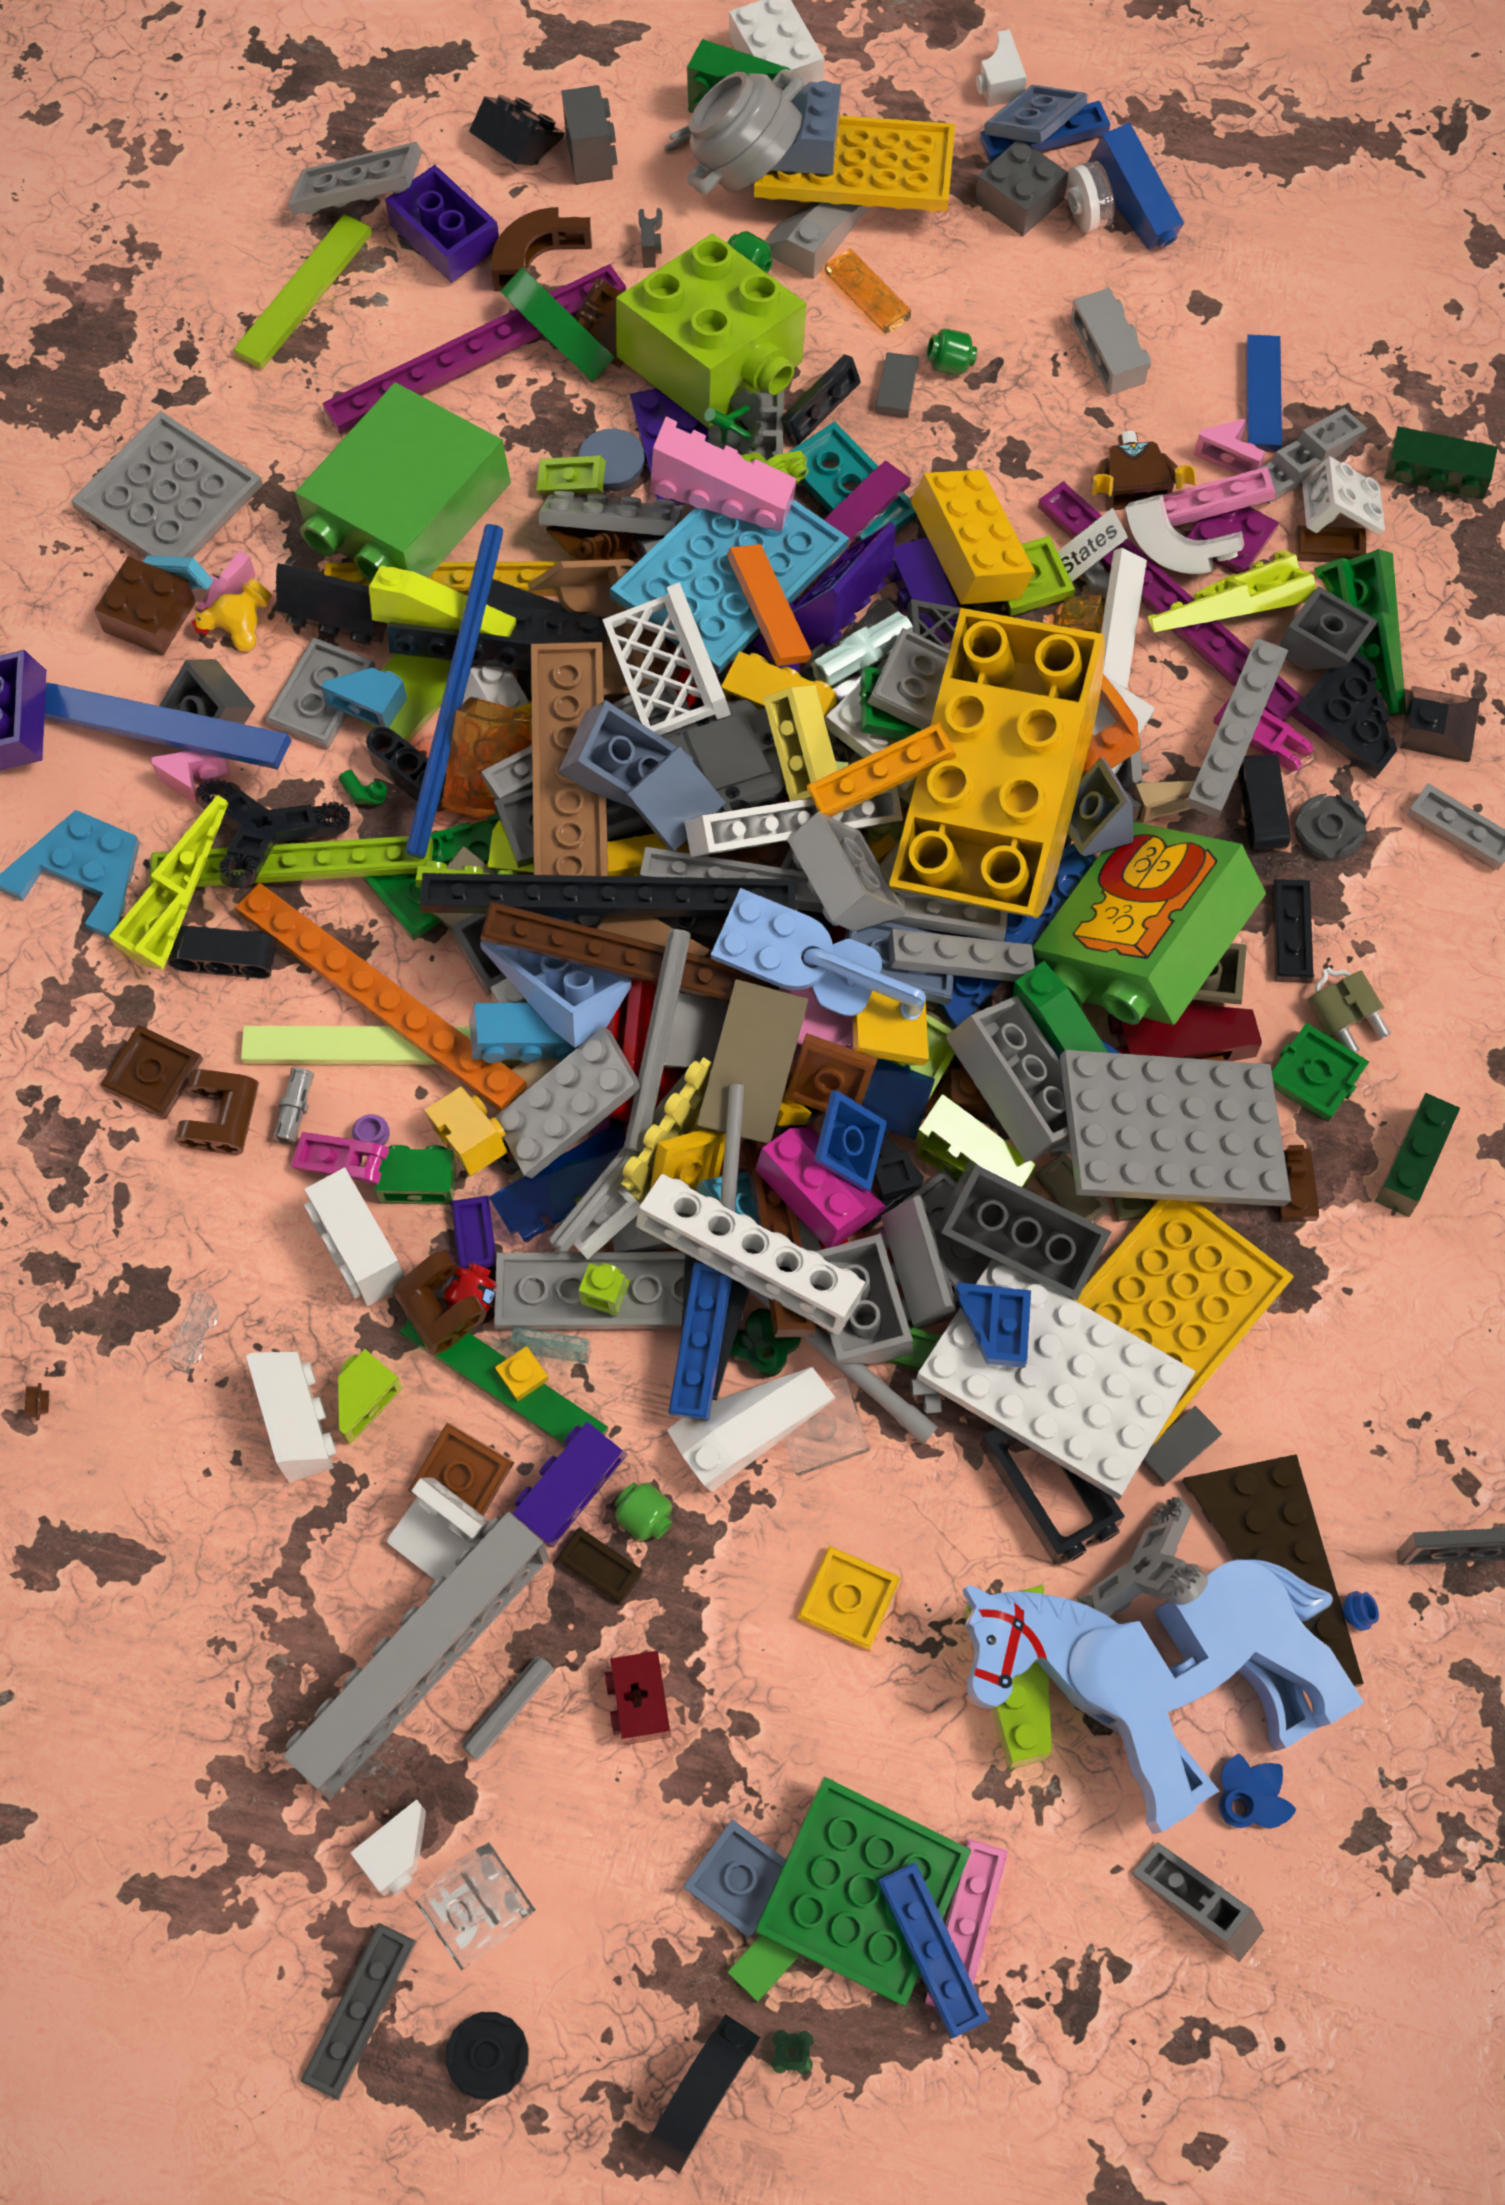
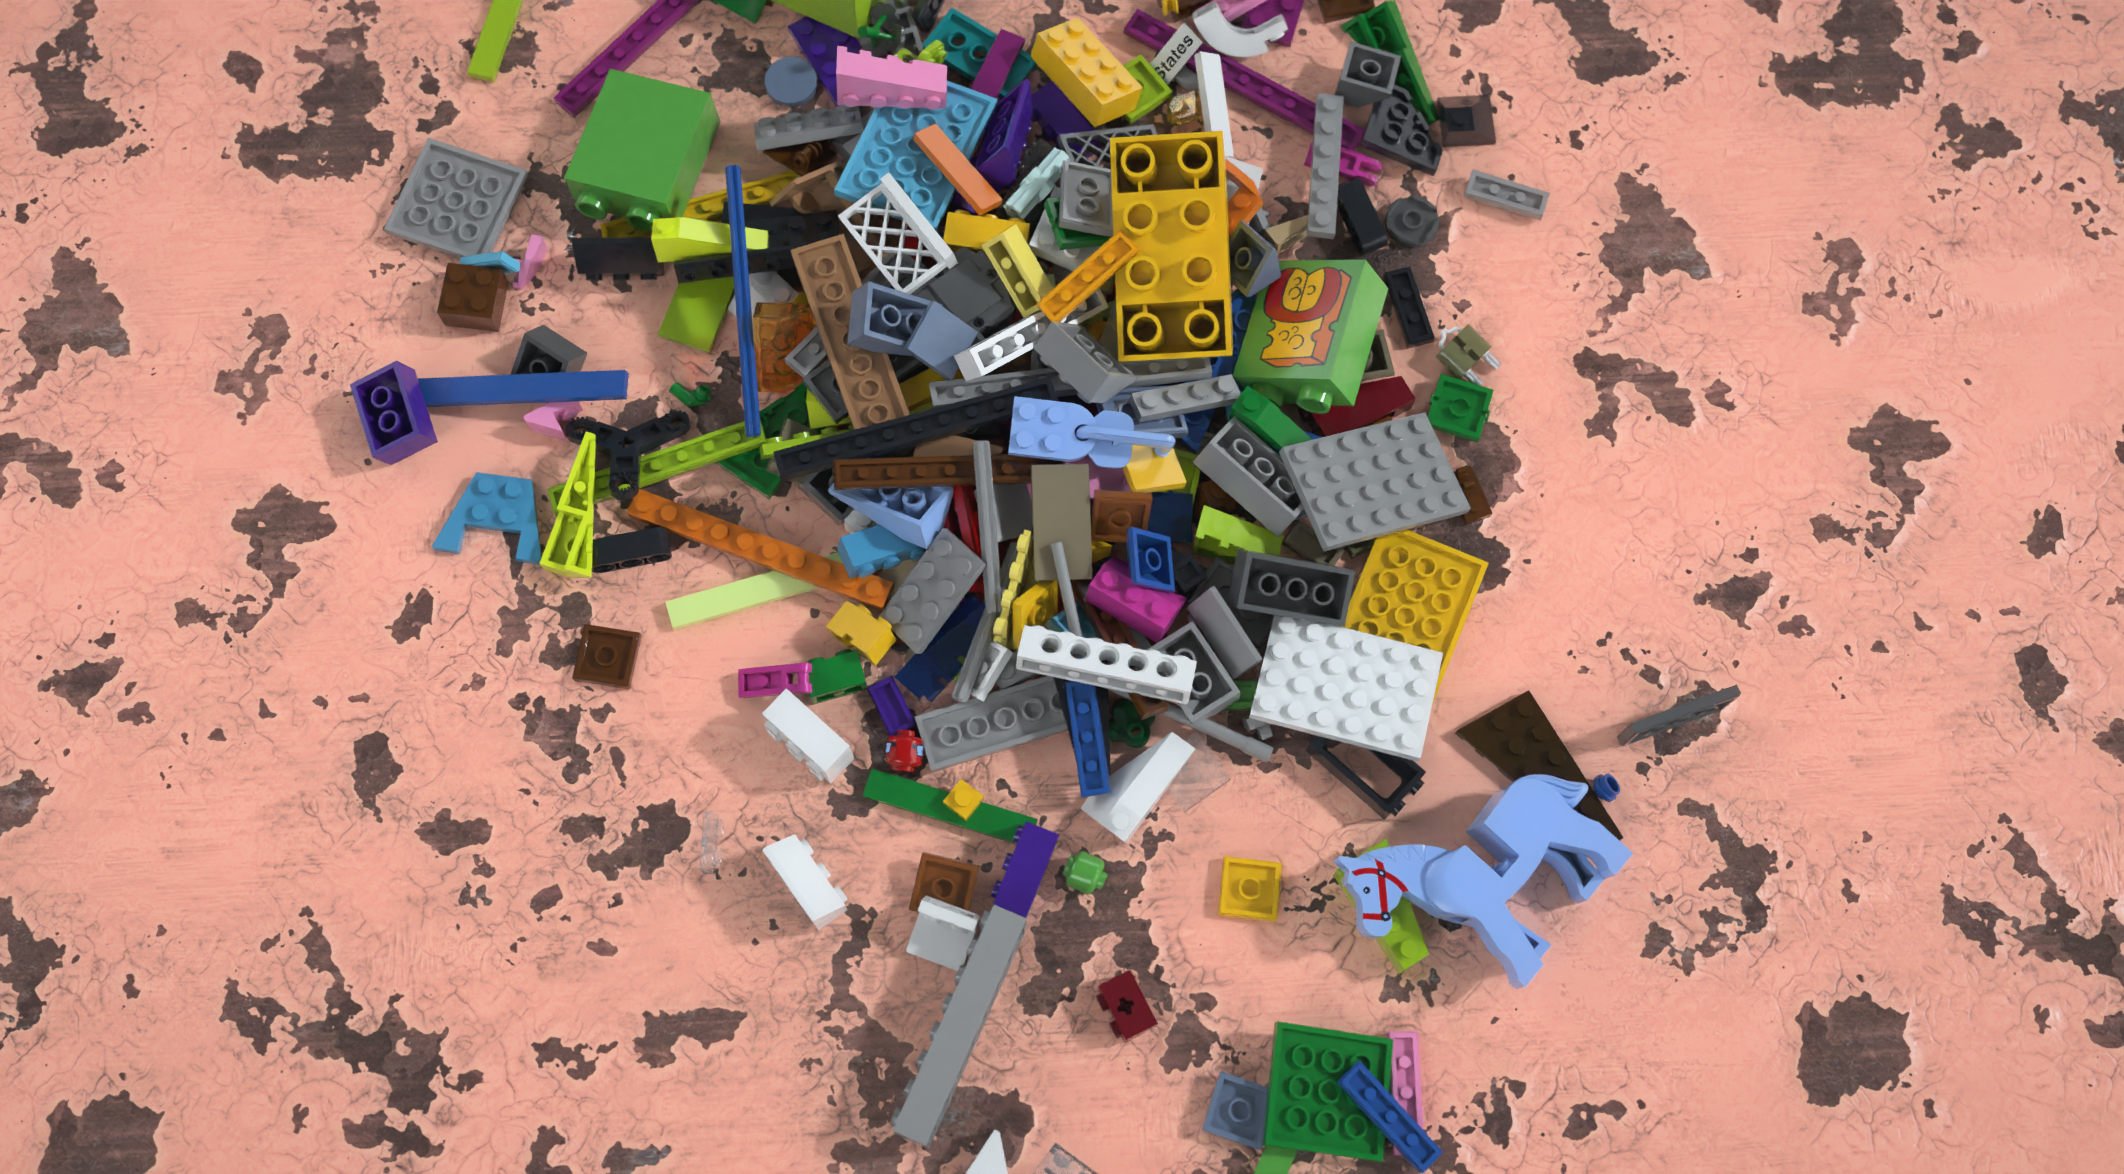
camera: 20 degrees left, 5 degrees up
reddish brown plate [24,1382,49,1421] -> none
reddish brown connector [174,1069,259,1155] -> none
yellow animal [192,578,272,652] -> none
light grey tile [265,637,376,750] -> none
light grey pin [272,1067,314,1145] -> none
dark azure slope [321,667,407,728] -> none
lime slope [338,1349,403,1444] -> none
medium lavender plate [352,1114,390,1145] -> none
black beam [366,727,452,812] -> none
reddish brown connector [392,1250,487,1355] -> none
light grey axle [462,1656,554,1760] -> none
clear light blue tile [511,1327,591,1364] -> none
lime plate [536,455,606,496] -> none
dark brown tile [556,1527,644,1605] -> none
lime brick [578,1263,630,1316] -> none
blue wing [955,1282,1031,1368] -> none
light grey piece [1075,1496,1208,1616] -> none
dark grey slope [1132,1842,1264,1962] -> none
dark grey tile [1142,1405,1222,1486] -> none
neon yellow wedge [1148,550,1316,632] -> none
blue plate [1218,1754,1296,1829] -> none
dark green brick [1375,1092,1460,1217] -> none

